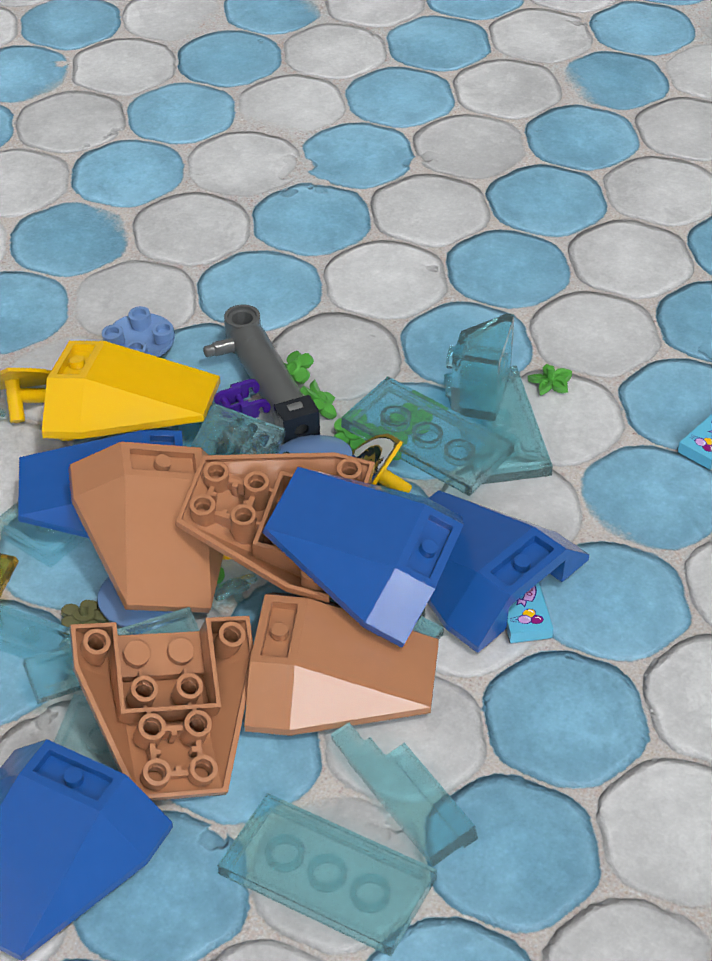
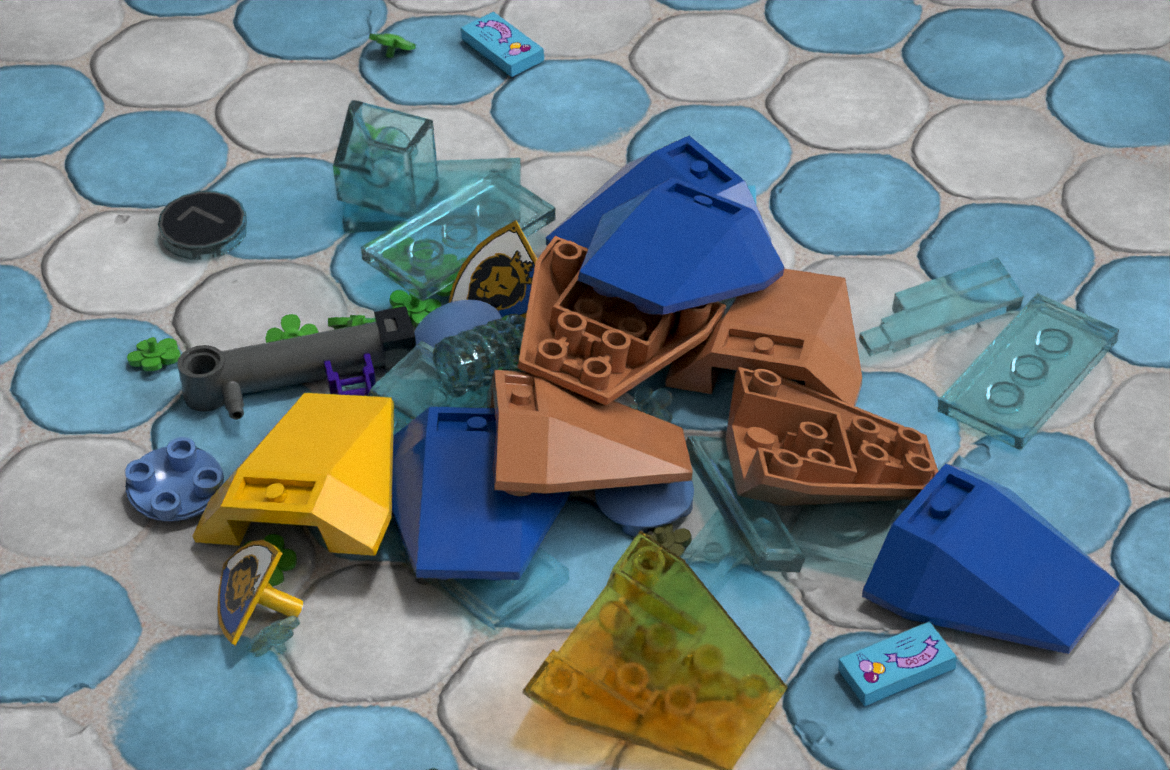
camera: 80 degrees left, 0 degrees up
none -> bright green plant [127,337,181,371]
none -> black tile [158,191,247,260]
none -> bright green plant [369,33,416,58]

